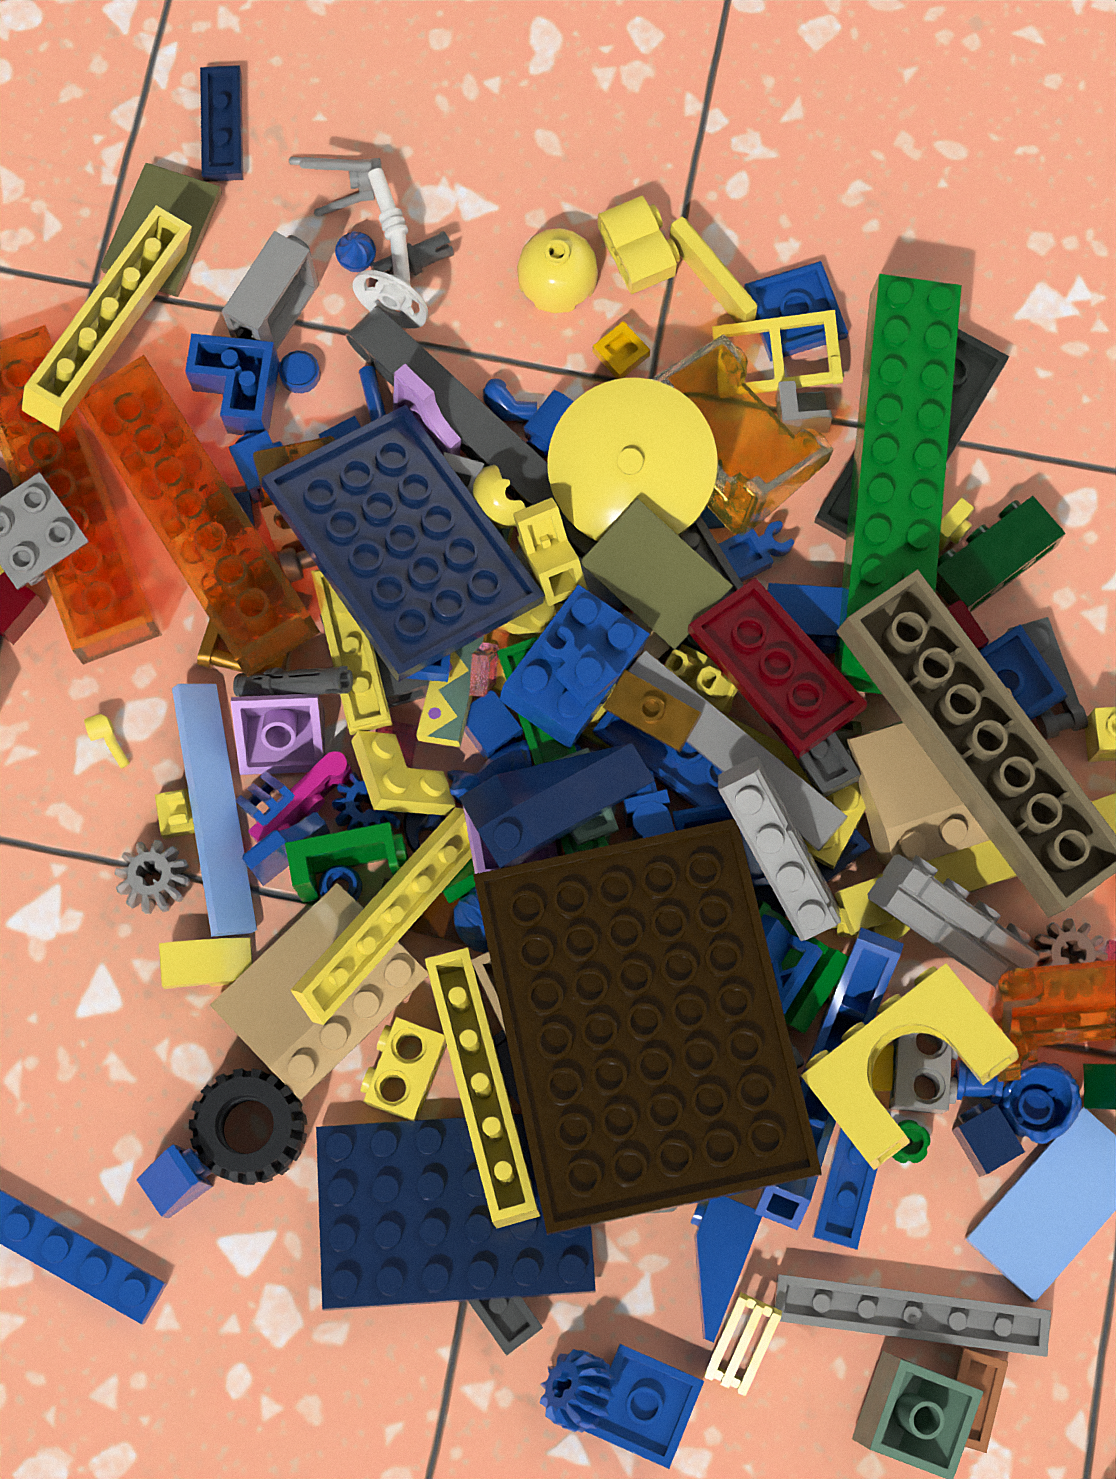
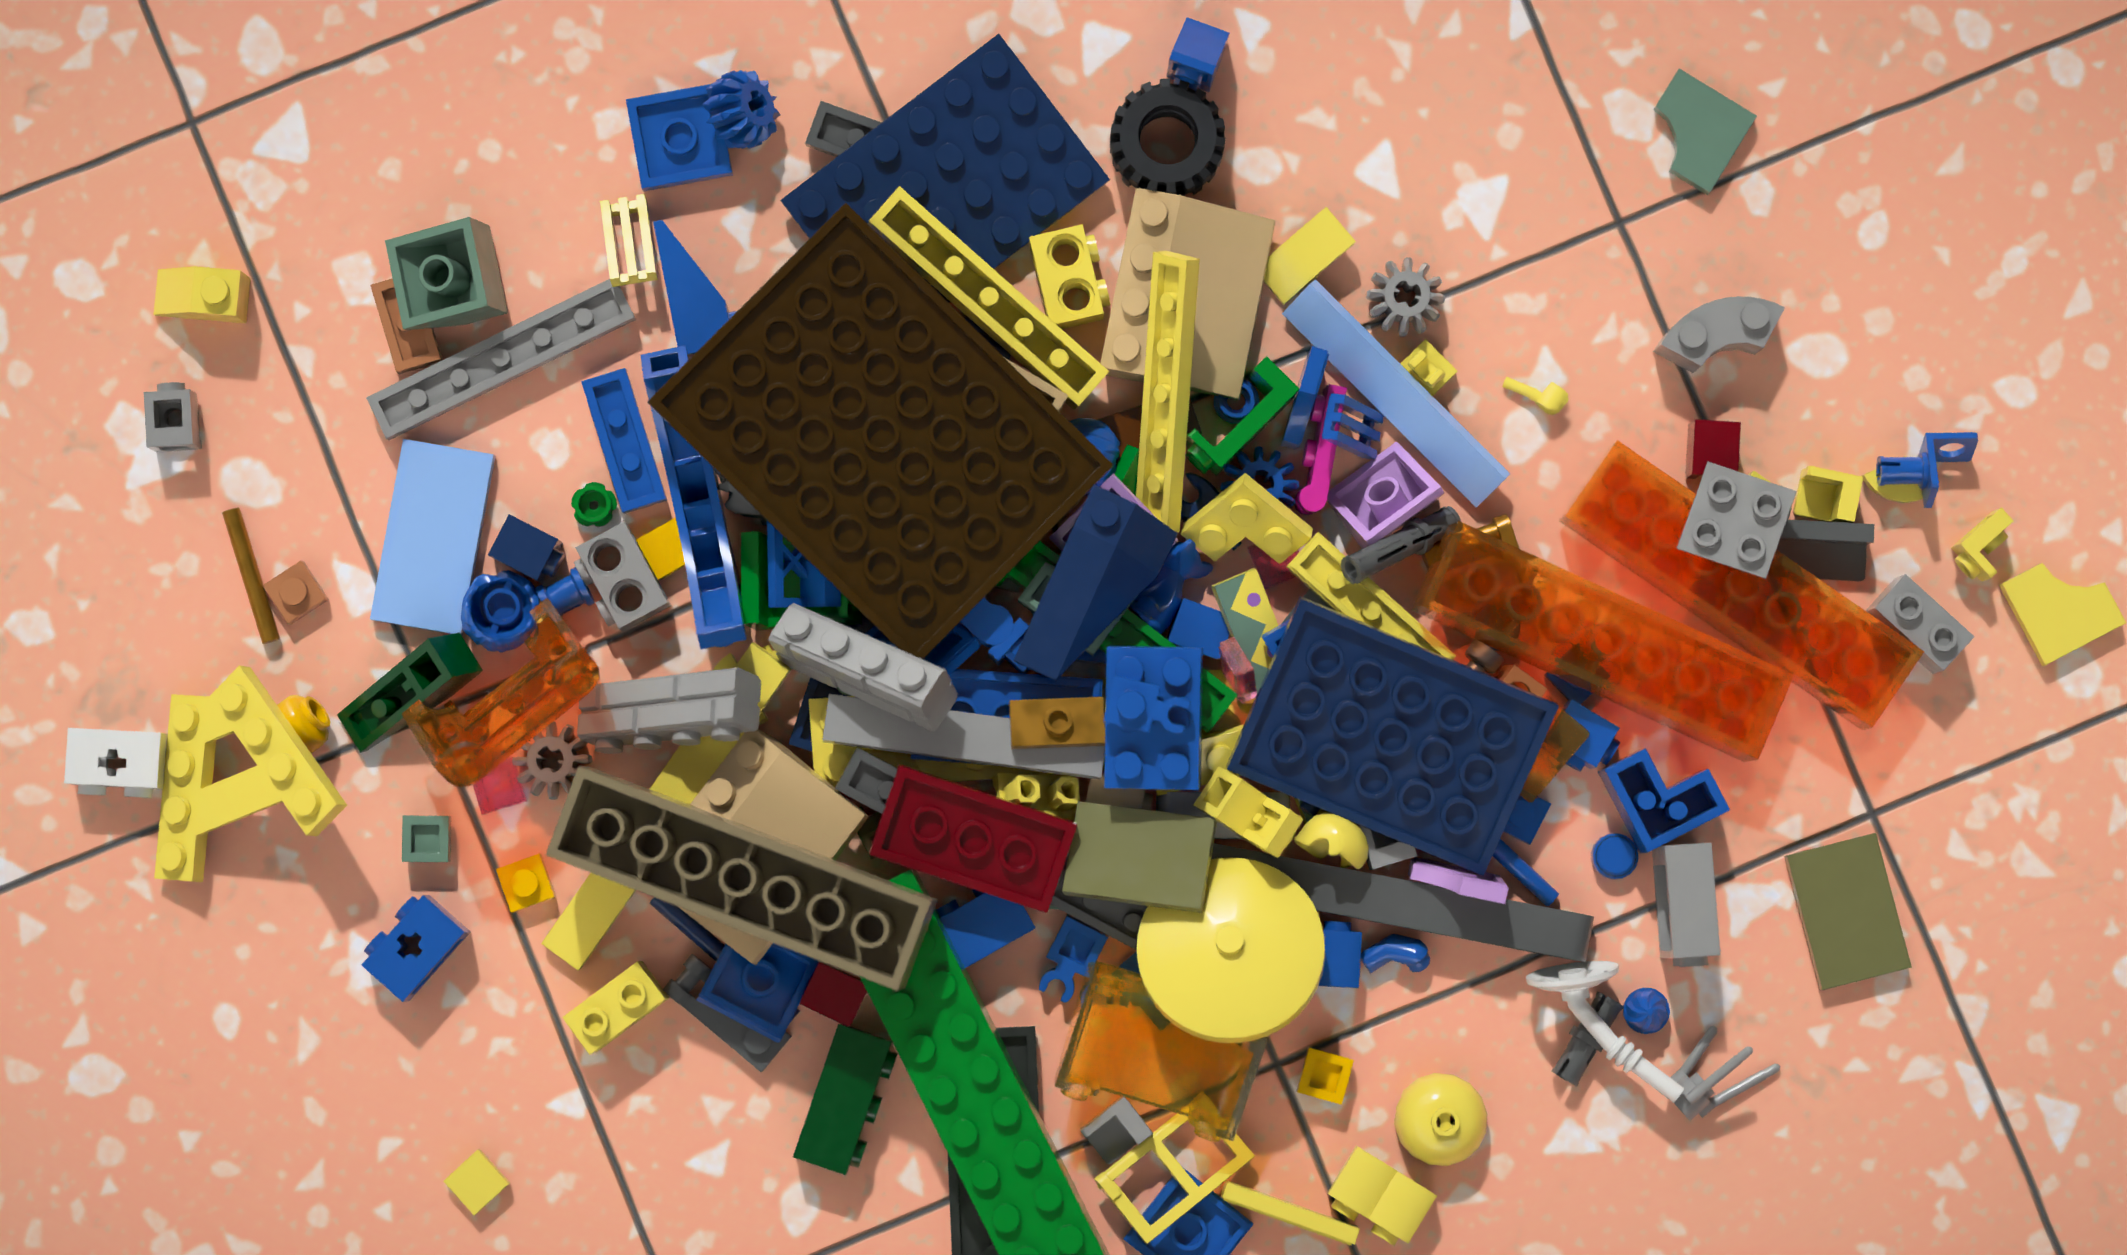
camera: 140 degrees right, 10 degrees up
light yellow brick [22,205,192,432] -> none
dark blue tile [200,65,244,182] -> none
light yellow arch [801,963,1019,1170] -> none
light yellow plate [939,497,974,551] -> none

